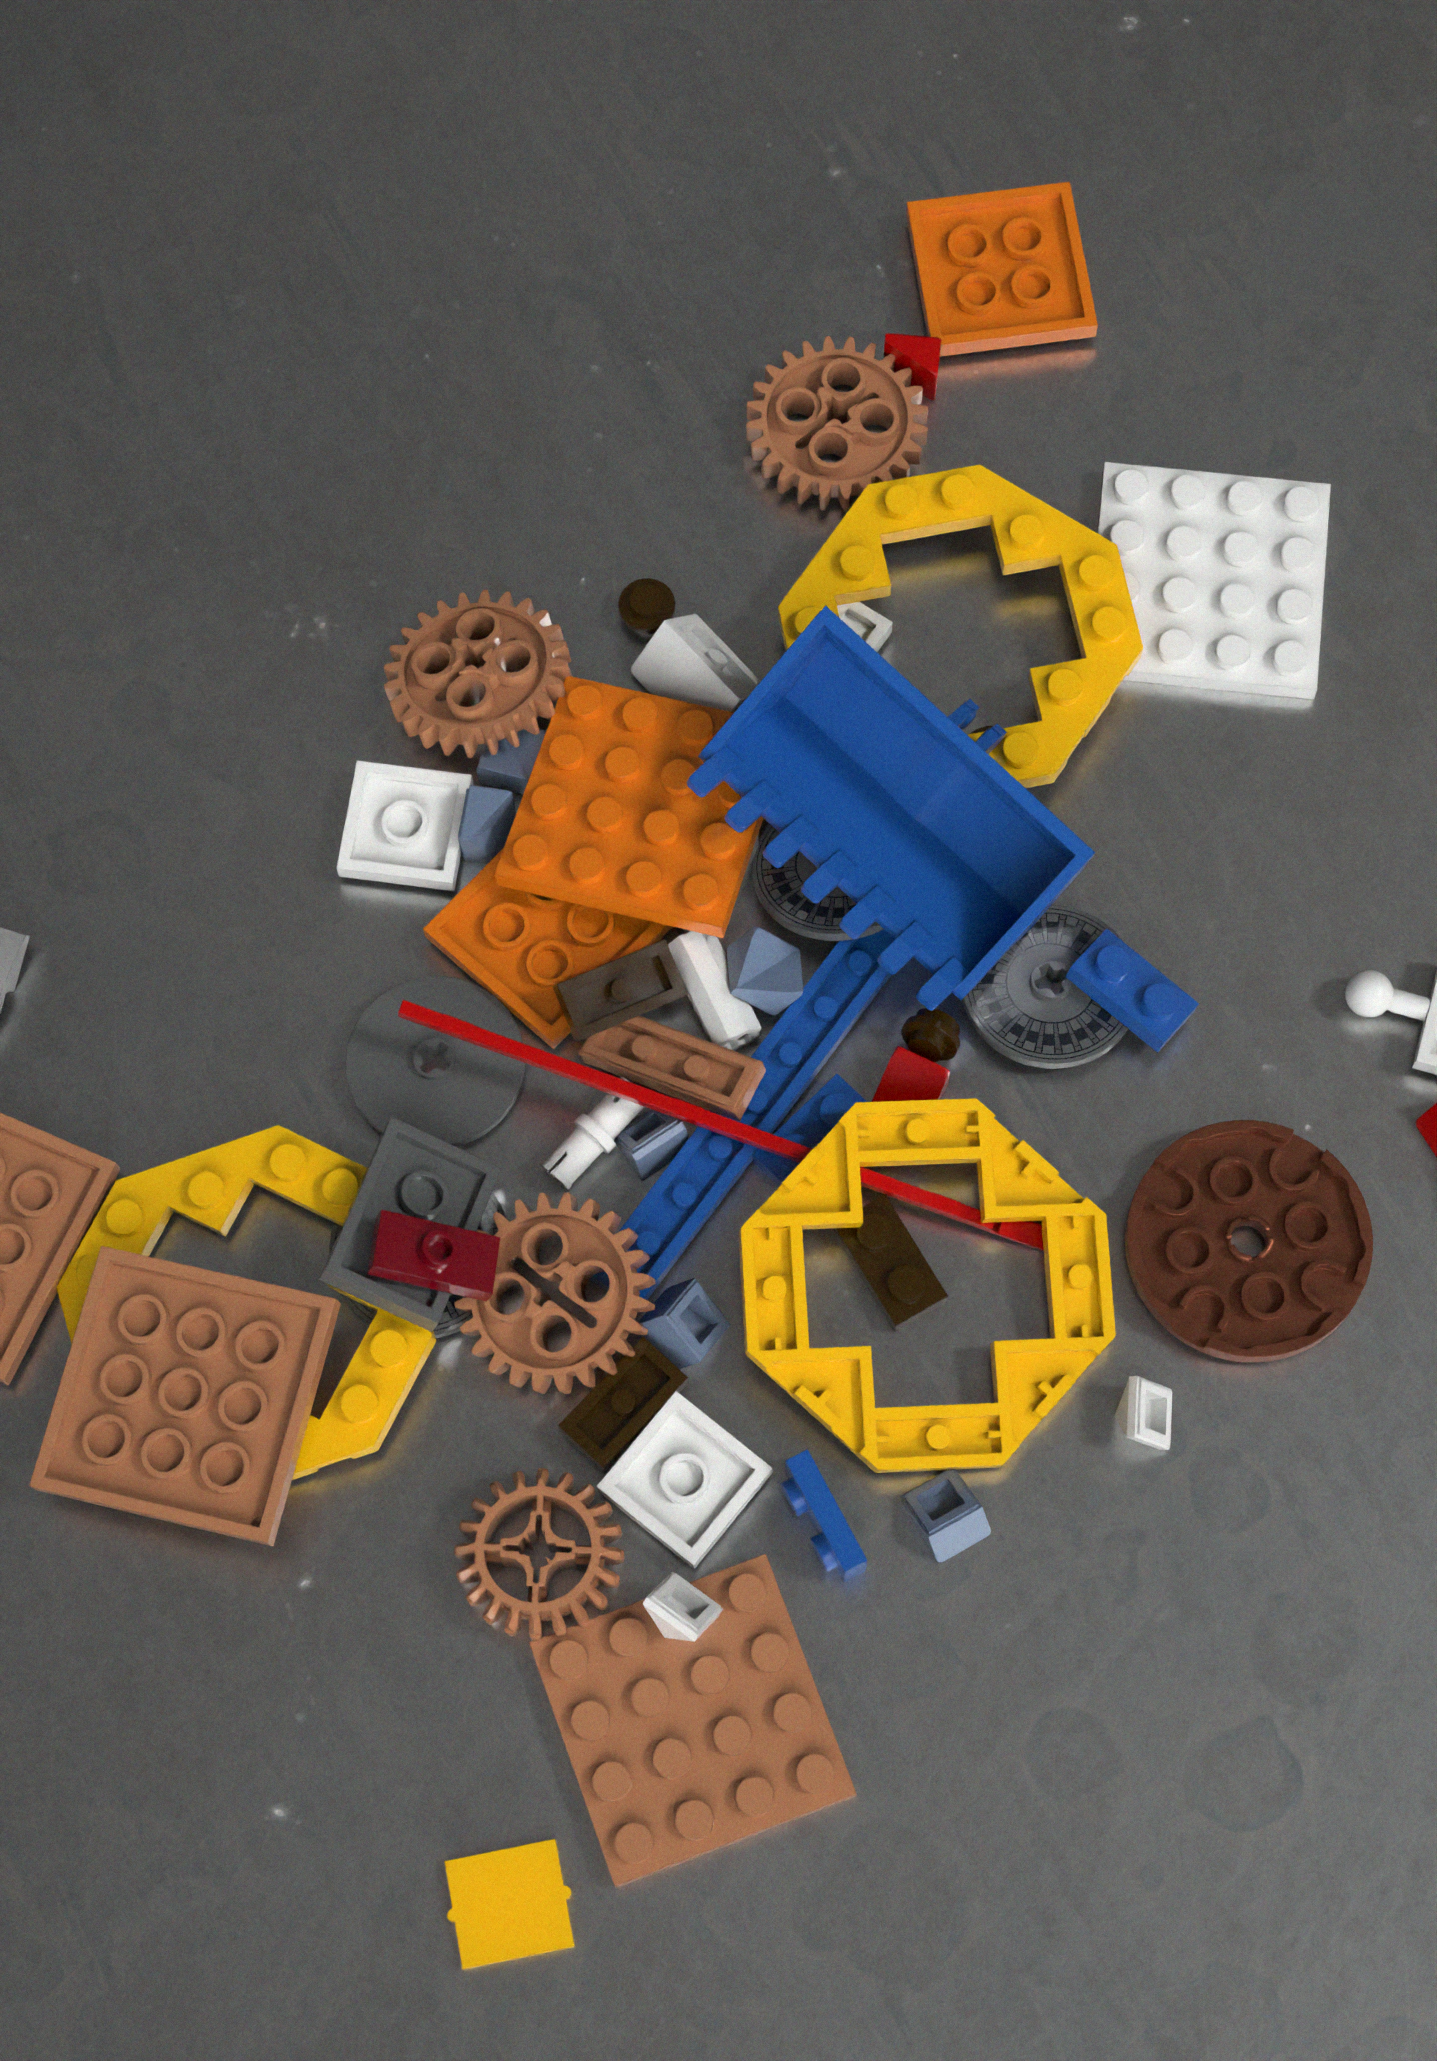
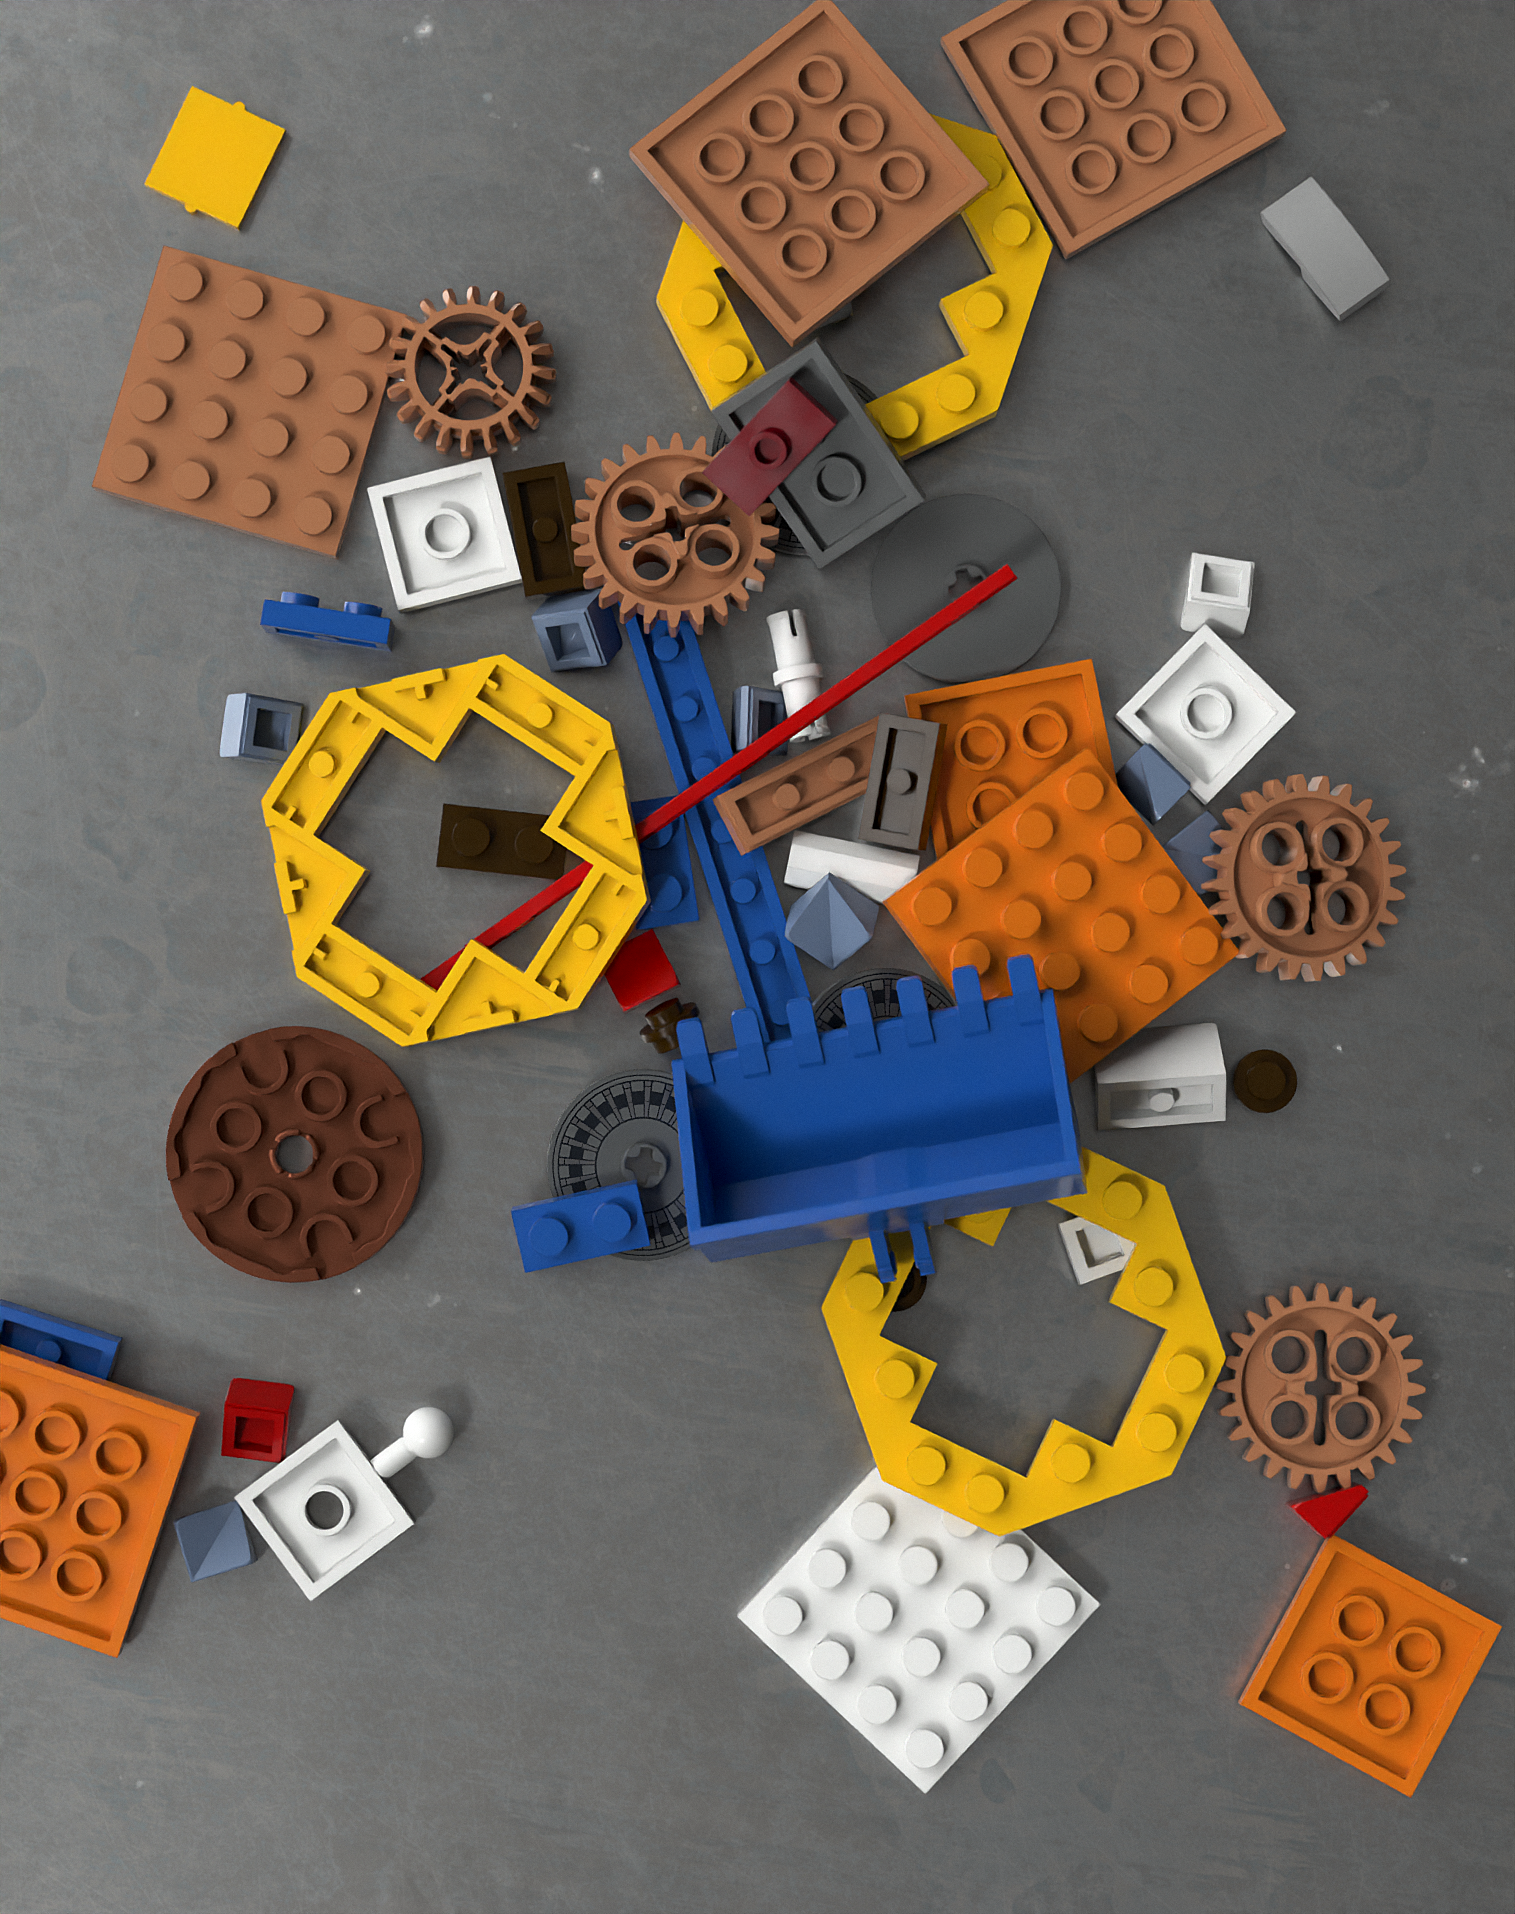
camera: 120 degrees right, 15 degrees up
white slope [643,1572,723,1642] -> none
white slope [1115,1376,1172,1450] -> none
none -> white slope [1181,553,1255,639]

